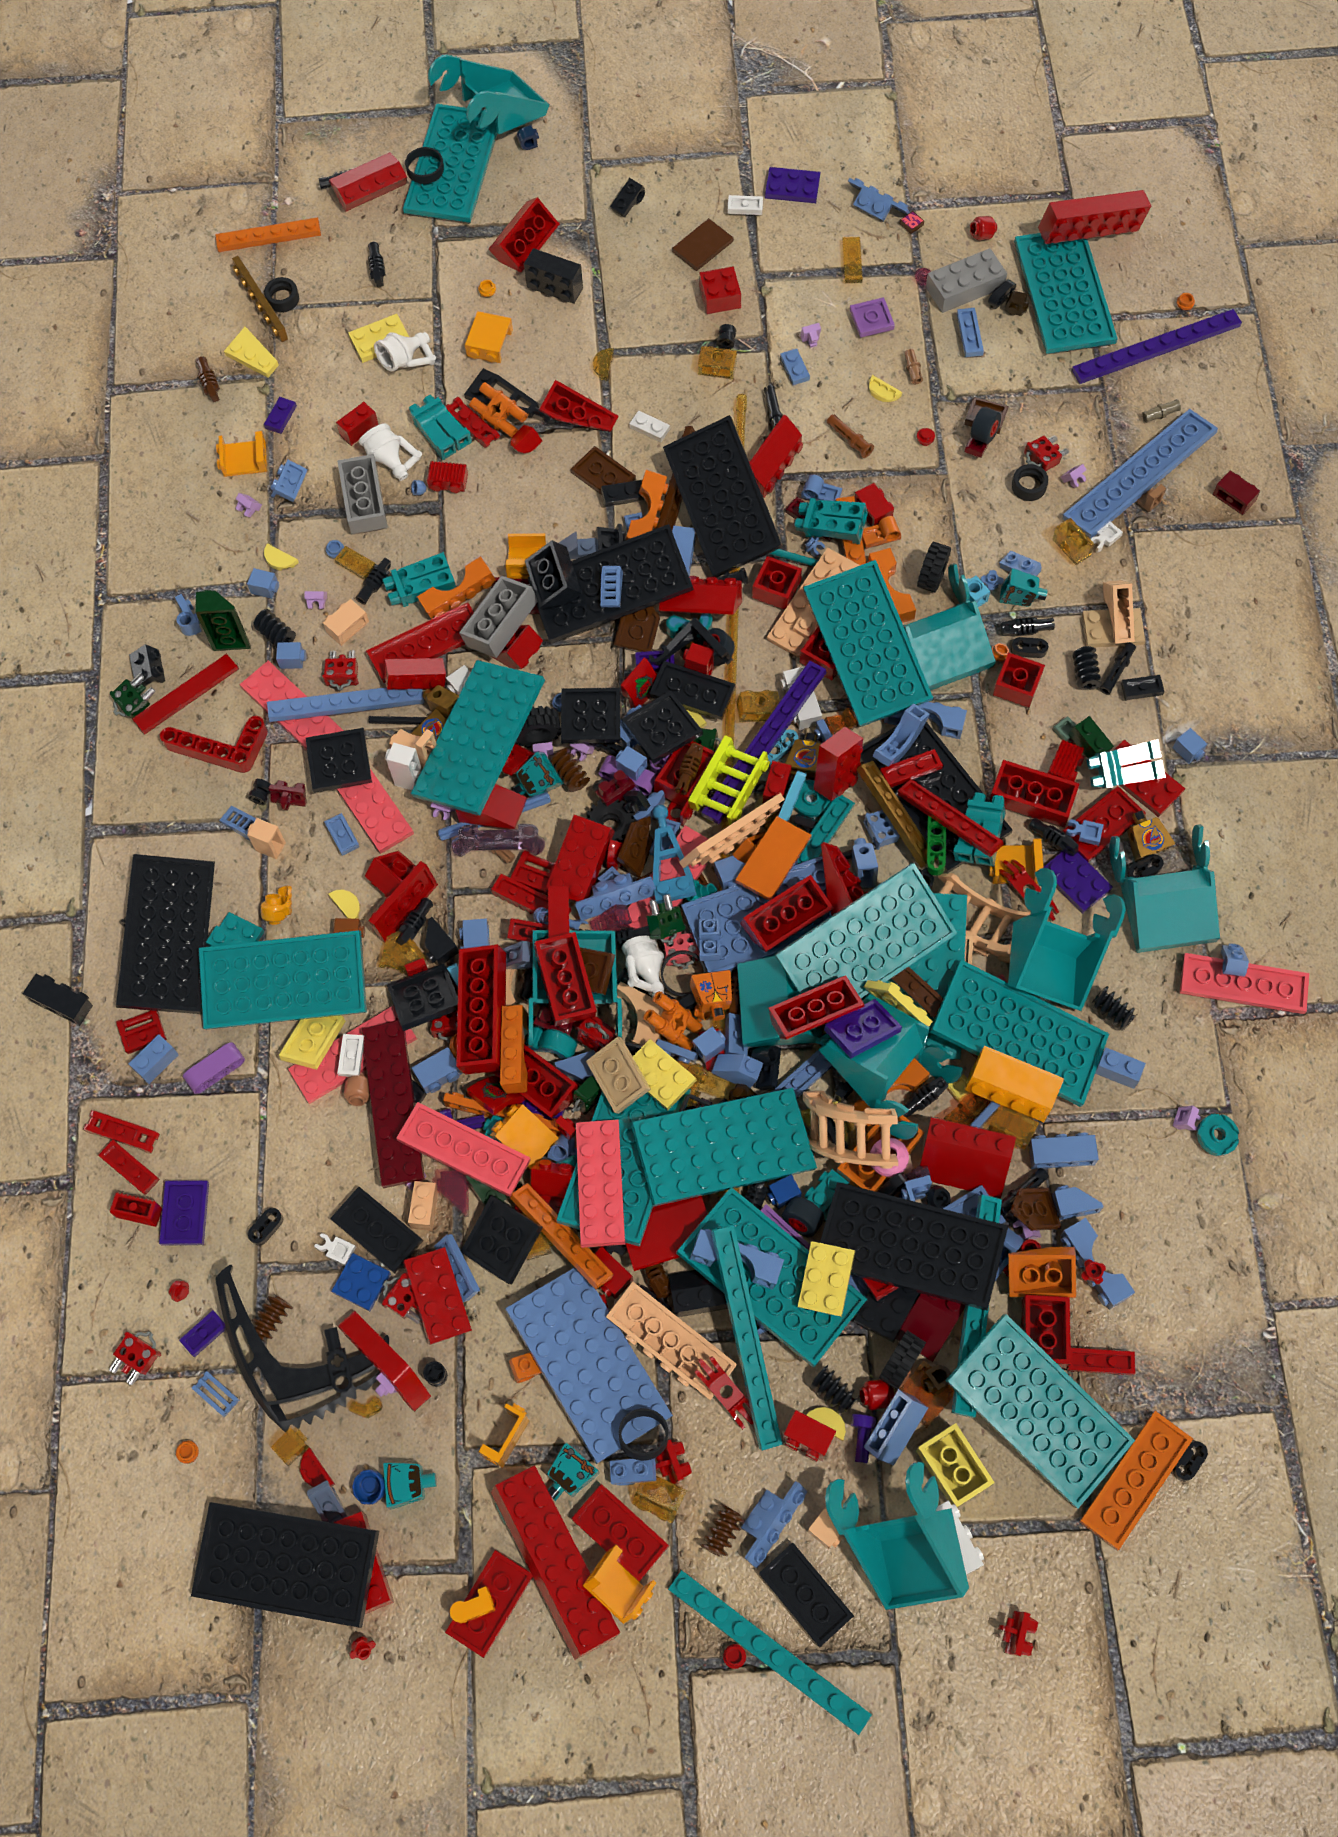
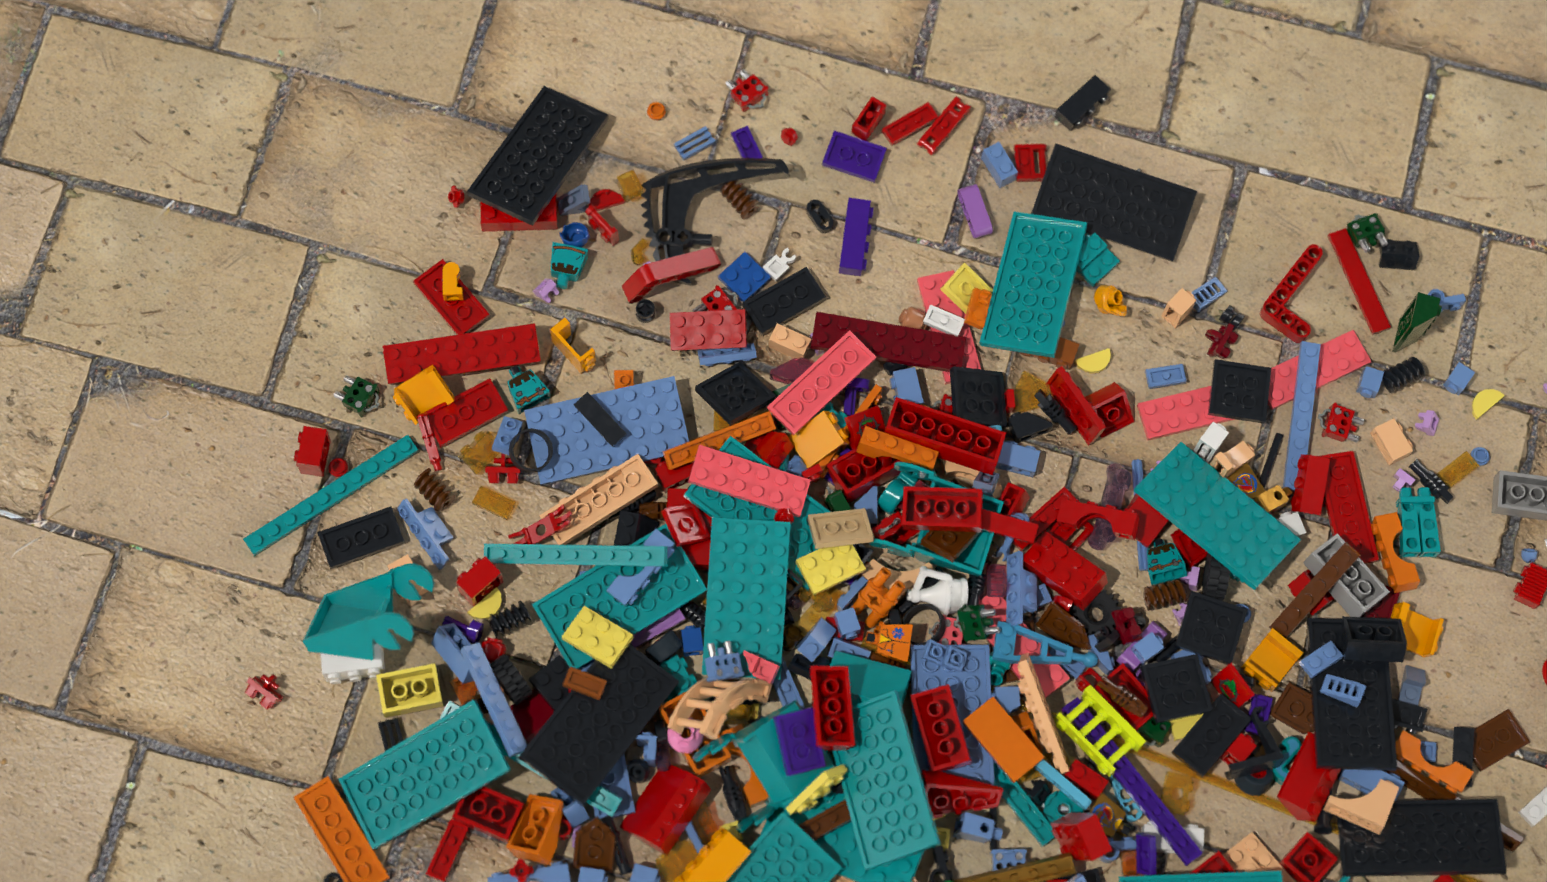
camera: 100 degrees right, 5 degrees up
none -> red brick [294,426,331,477]
none -> dark green piece [333,375,380,418]
none -> black tile [378,717,403,751]
none -> piece [416,413,442,471]
none -> medium blue plate [460,643,527,757]
none -> clear yellow plate [472,486,516,520]
none -> lavender tile [532,279,559,303]
none -> dark orange tile [562,666,607,701]
none -> black tile [573,392,627,447]
none -> red plate [585,205,619,246]
none -> red plate [661,503,711,546]
none -> medium blue piece [704,641,744,682]
none -> coral slope [743,650,780,684]
none -> red plate [774,508,794,523]
none -> dark purple brick [839,198,874,277]
none -> orange plate [964,287,992,330]
none -> red arch [1057,498,1140,540]
none -> dark purple plate [1136,832,1156,876]
none -> light orange panel [1241,628,1304,692]
none -> reddish brown plate [1269,542,1361,638]
none -> medium blue plate [1299,641,1343,679]
none -> light nougat arch [1323,779,1399,834]
none -> lavender tile [1392,468,1415,491]

